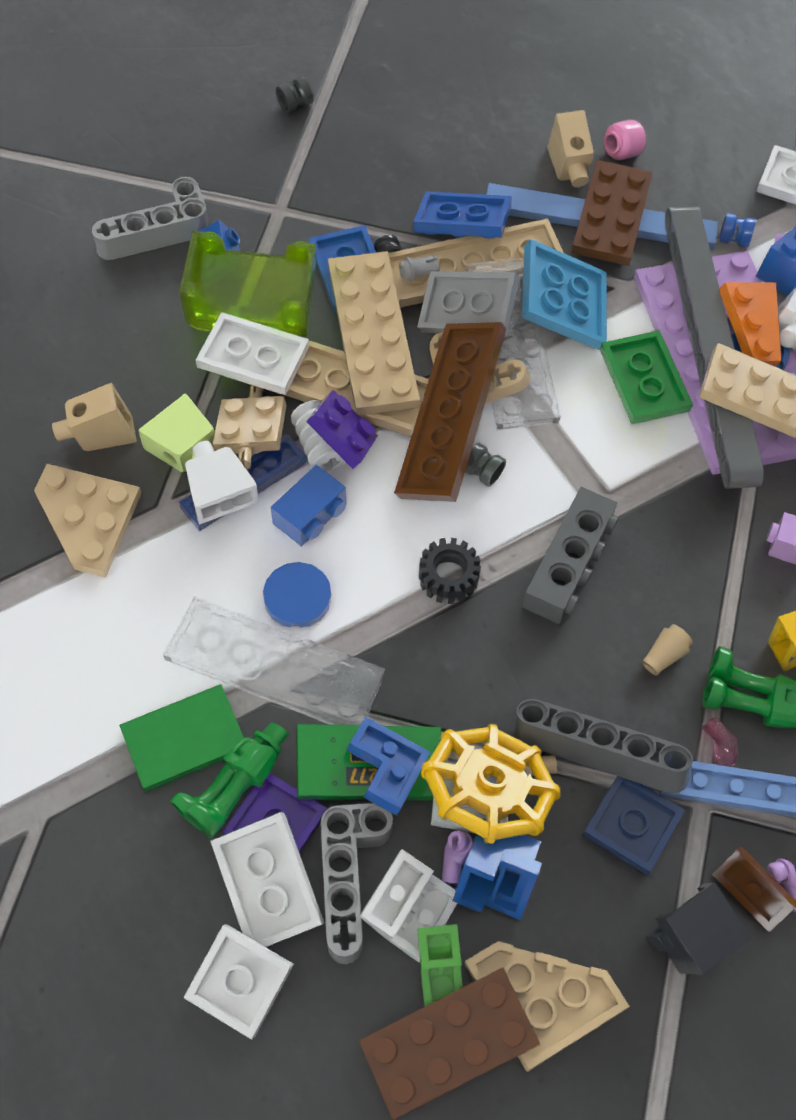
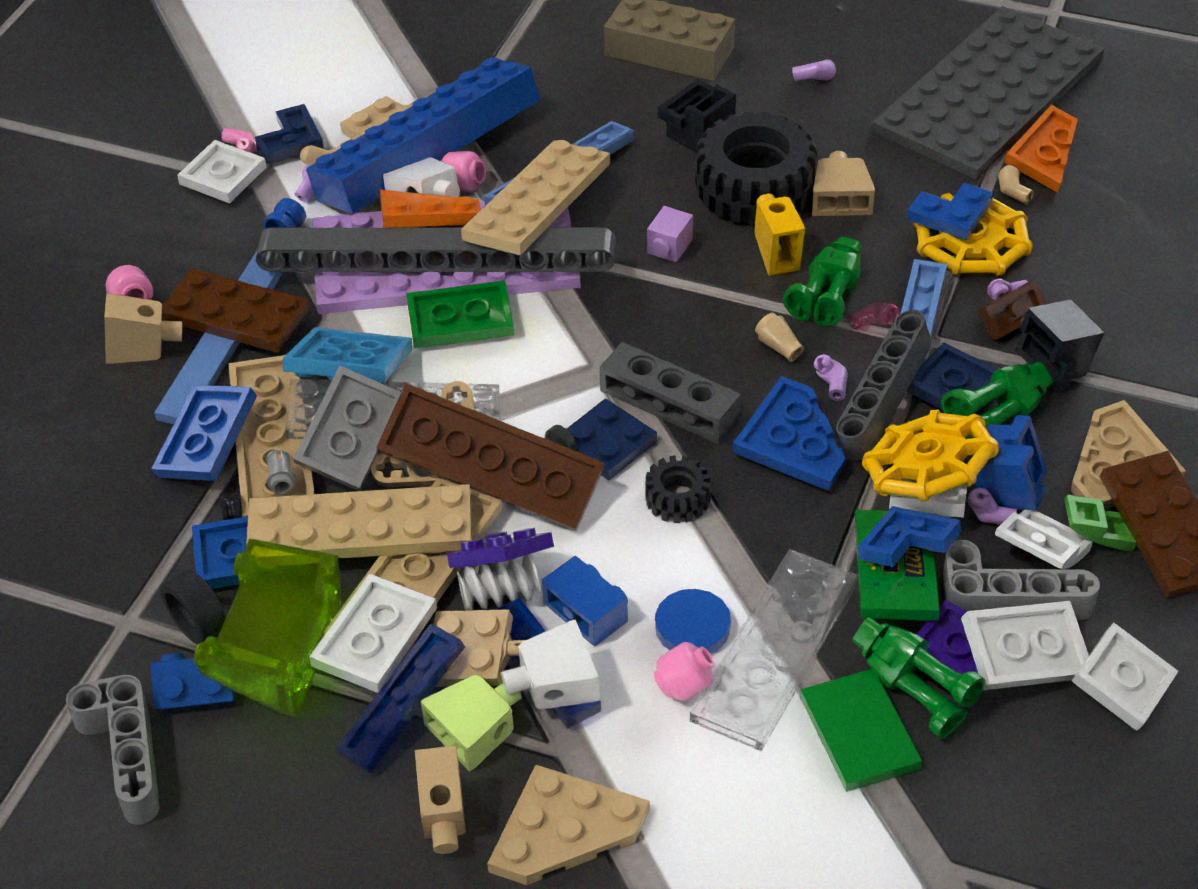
camera: 80 degrees left, 15 degrees down
none -> black tyre [160,569,227,645]
none -> clear blue plate [335,623,465,773]
none -> dark blue plate [566,398,657,480]
none -> bright pink head [654,642,715,701]
none -> blue plate [733,376,846,491]
none -> lavender arm [814,354,848,401]
none -> green piece [941,362,1053,439]

